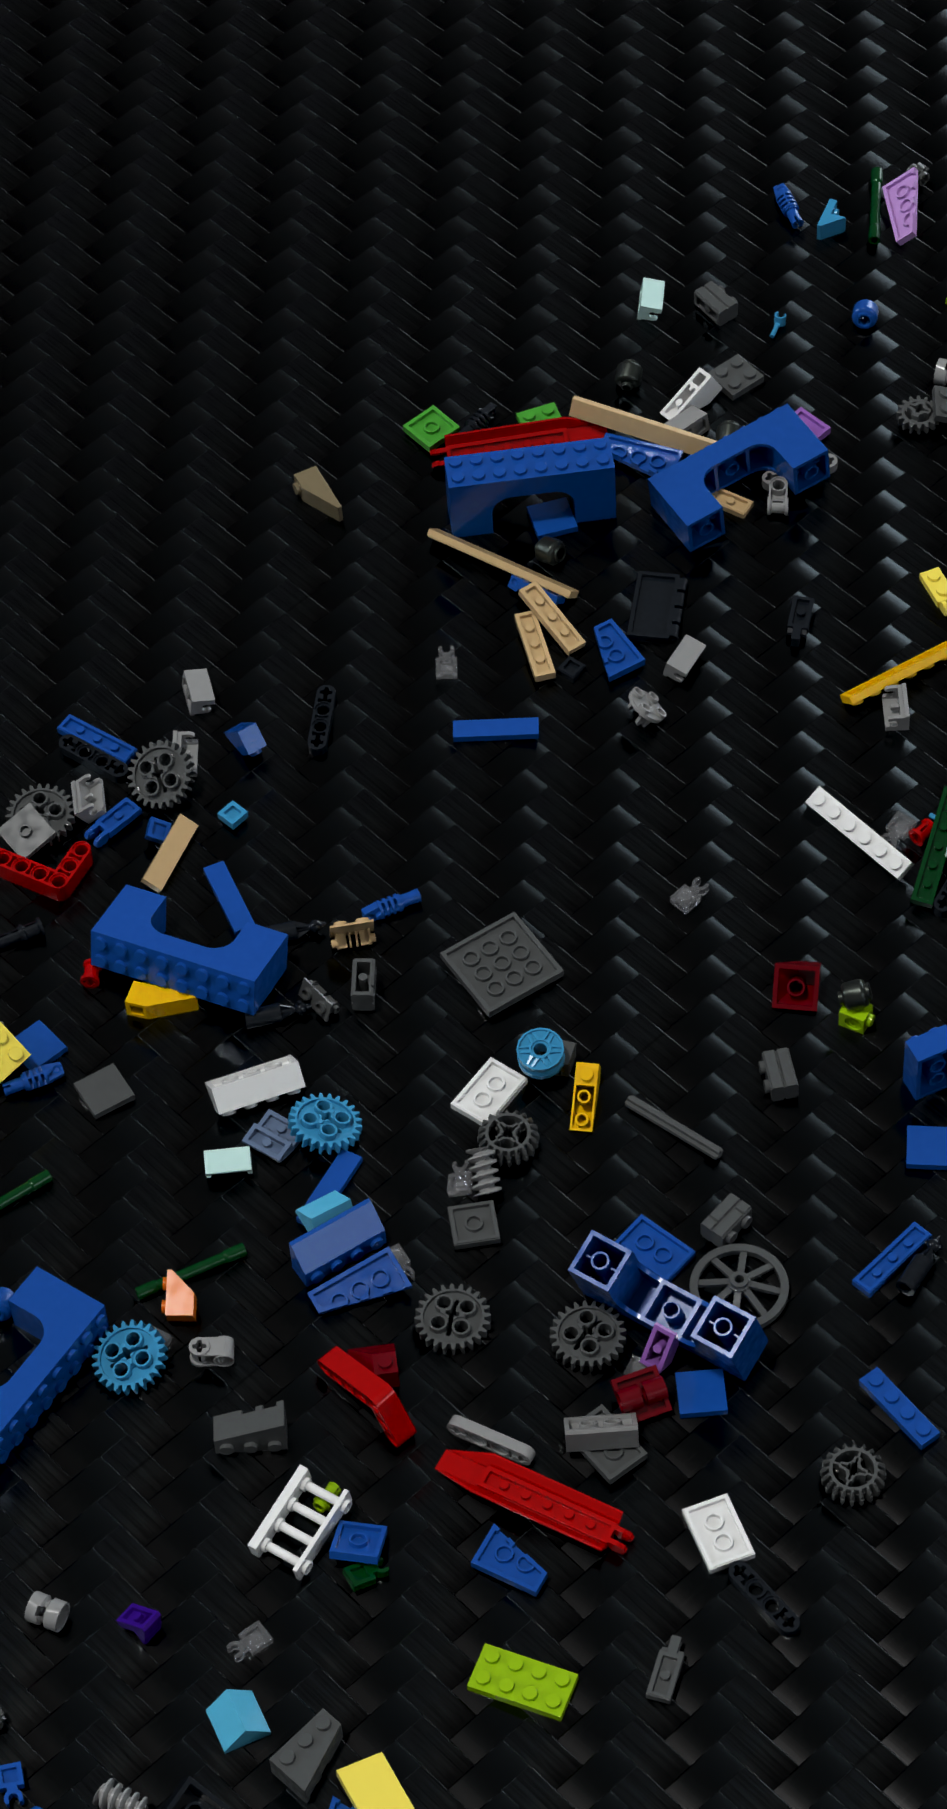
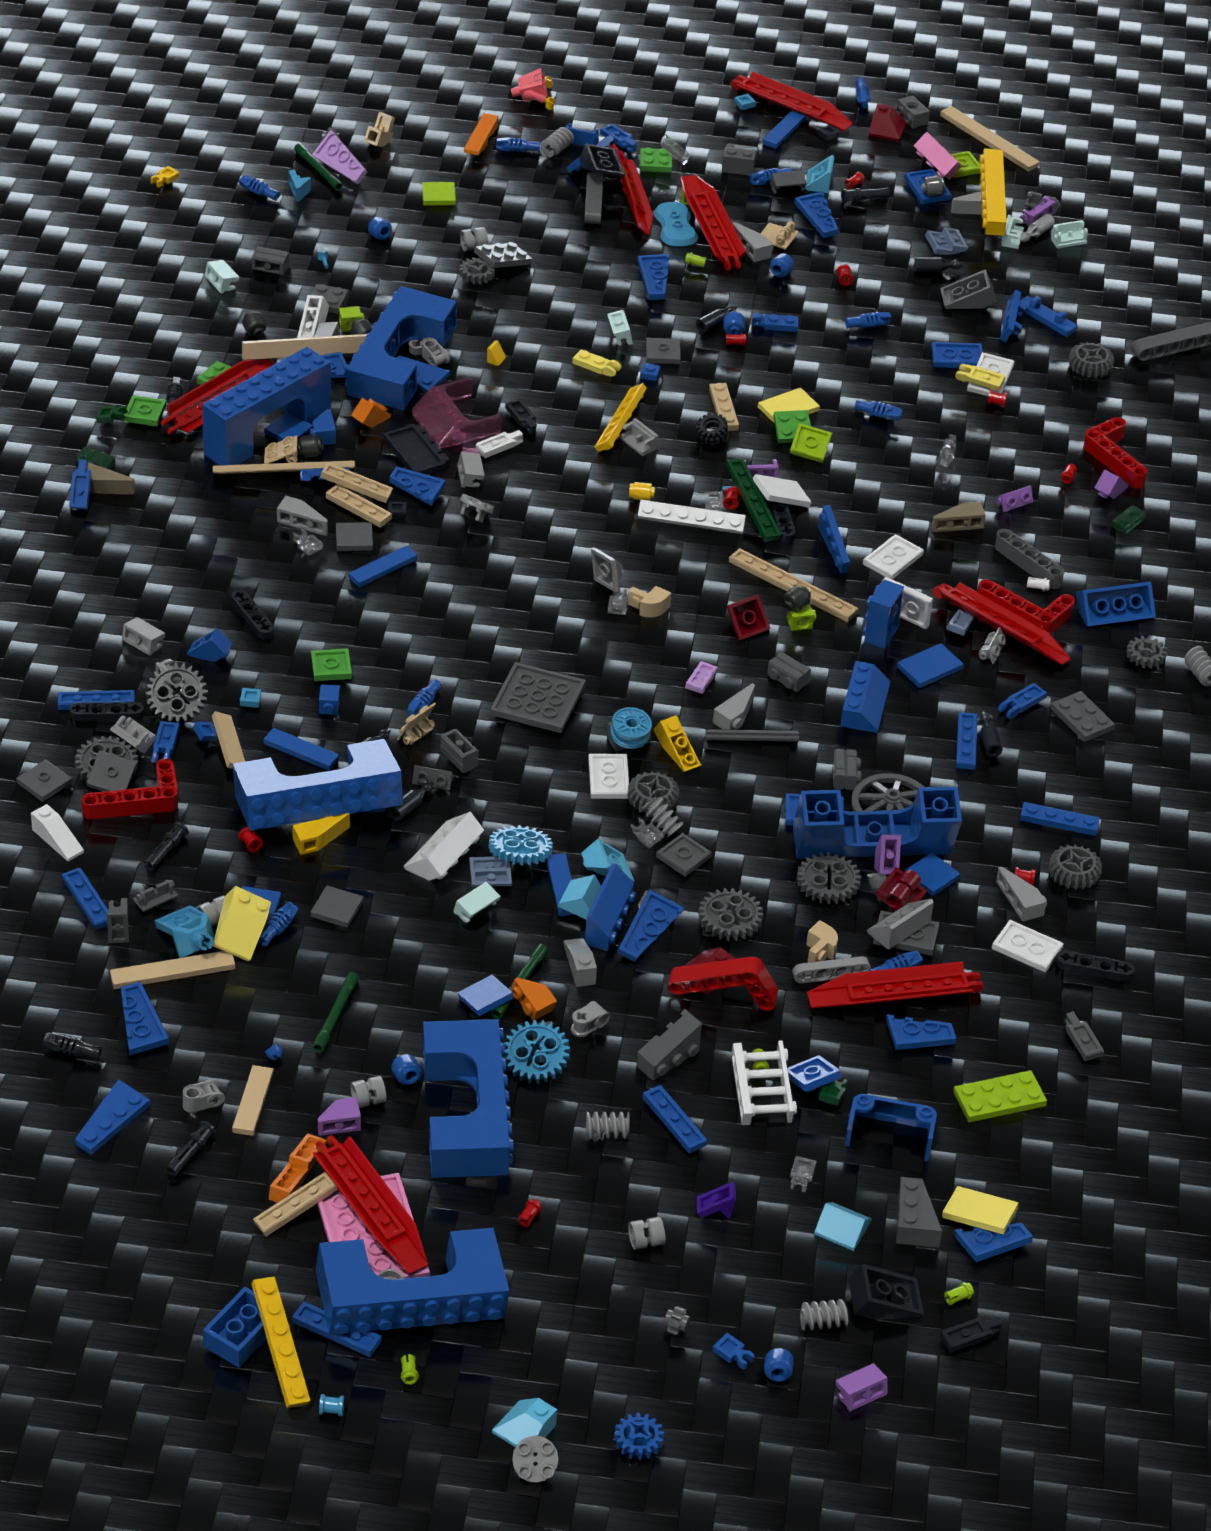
camera: 45 degrees left, 10 degrees down
none -> blue hinge [69,459,92,510]
none -> clear green plate [76,446,116,469]
none -> dark green plate [95,405,128,424]
none -> yellow plate [151,166,180,187]
none -> tan hinge [264,435,298,464]
none -> light grey slope [277,496,328,536]
none -> blue slope [310,409,336,445]
none -> bright green plate [311,649,352,681]
none -> blue brick [319,685,340,715]
none -> dark grey tile [336,522,373,551]
none -> lime brick [339,306,364,332]
none -> orange slope [351,398,391,428]
none -> blue wing [397,356,450,395]
none -> clear pink windscreen [412,377,502,448]
none -> tile [458,975,514,1016]
none -> white hinge [476,430,523,458]
none -> yellow slope [487,340,506,366]
none -> light grey slope [563,938,597,987]
none -> medium azure slope [581,839,634,882]
none -> light grey piece [586,1112,629,1139]
none -> light grey slope [591,547,622,592]
none -> tan brick [628,586,671,617]
none -> yellow brick [629,482,655,501]
none -> blue plate [643,1085,707,1154]
none -> lavender plate [685,661,718,694]
none -> light grey slope [713,683,755,730]
none -> tan tile [729,548,859,622]
none -> tan brick [806,920,838,963]
none -> blue slope [841,661,890,733]
none -> blue windscreen [845,1094,937,1161]
none -> blue hinge [869,950,923,971]
none -> light grey slope [996,867,1047,921]
none -> red bush [1014,867,1035,886]

